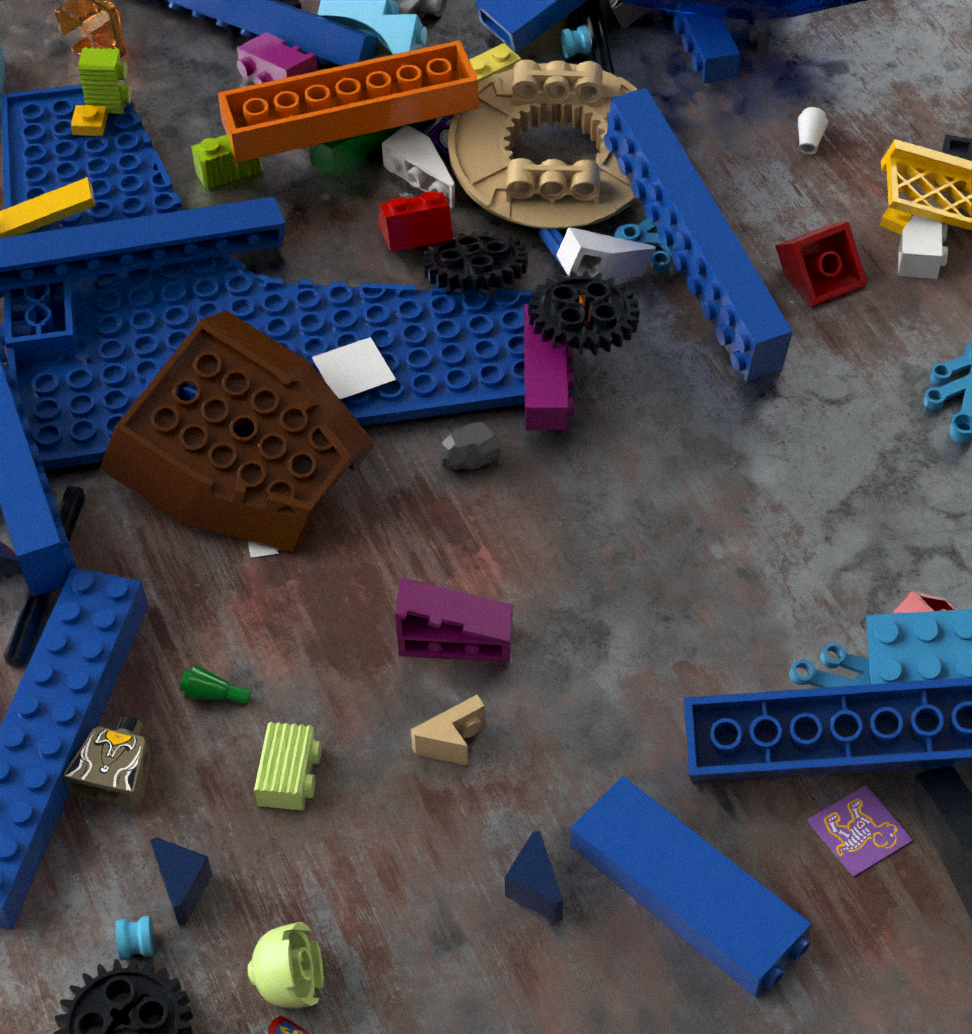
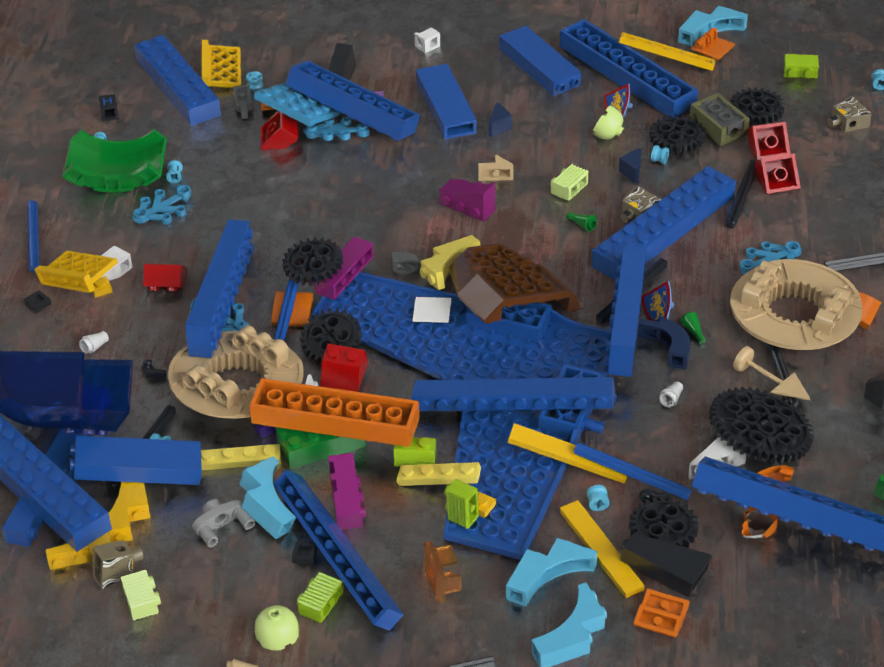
camera: 150 degrees left, 10 degrees down
white slope [556,227,656,281] -> none
none -> black arm [142,359,167,379]
none -> light yellow plate [397,462,481,486]
none -> light yellow arch [420,235,480,290]

